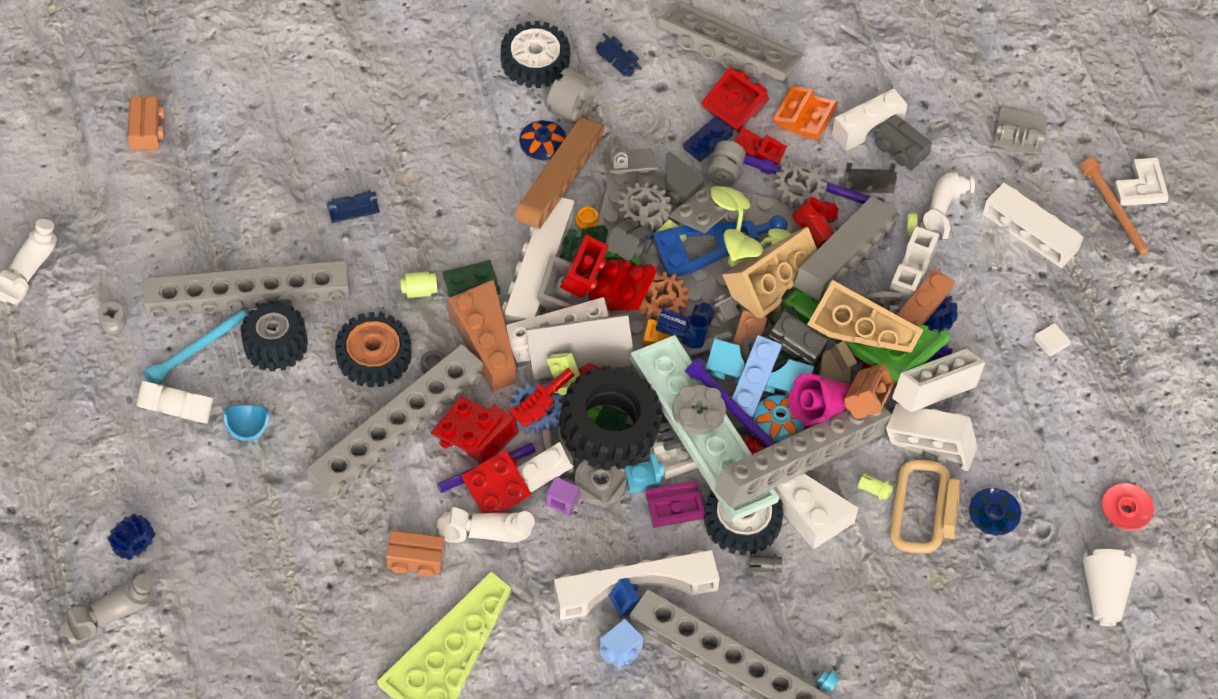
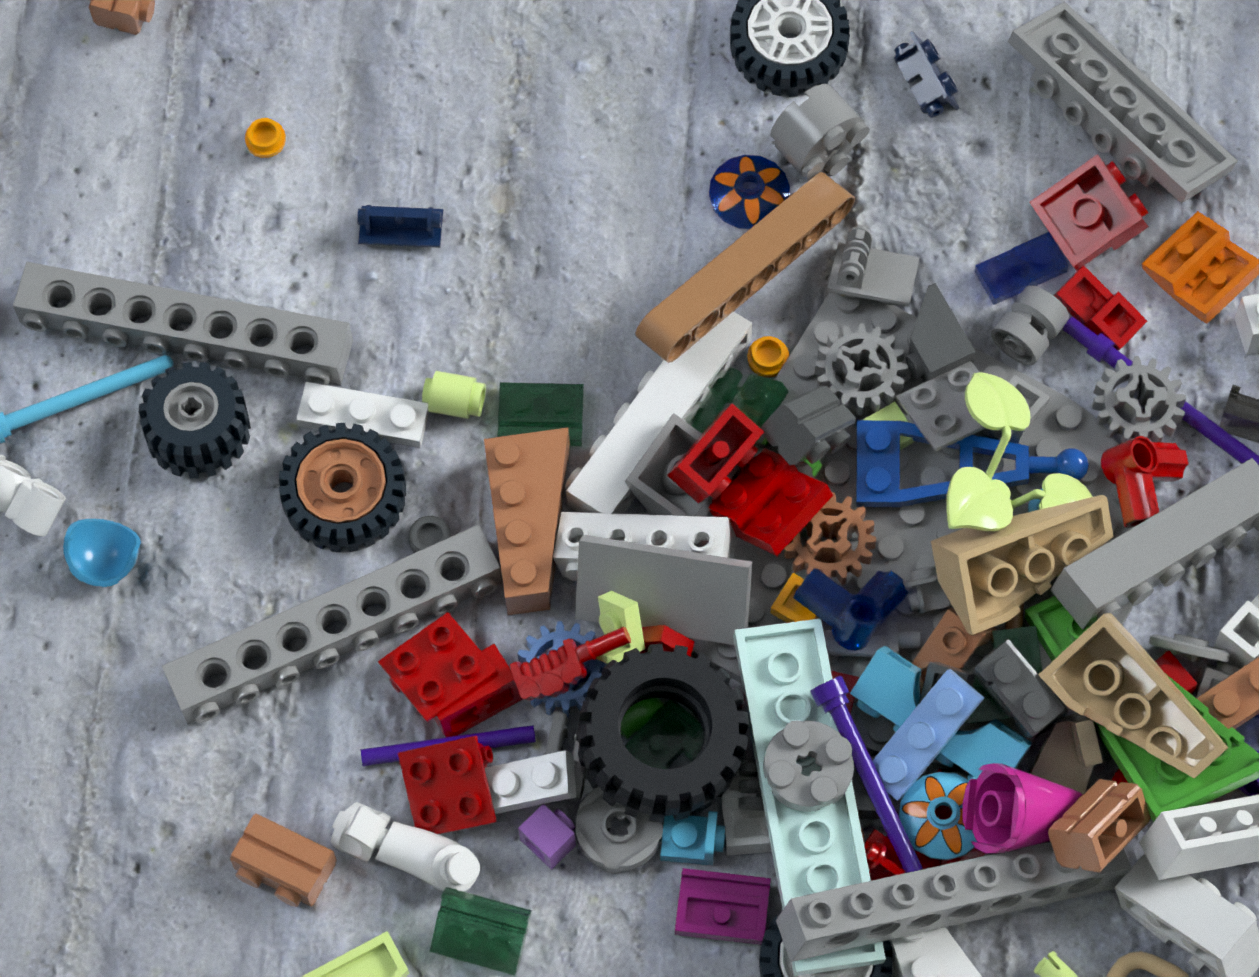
camera: 25 degrees right, 10 degrees up
none -> light orange plate [245,118,286,158]
none -> white plate [296,382,429,448]
none -> clear green plate [430,887,532,976]

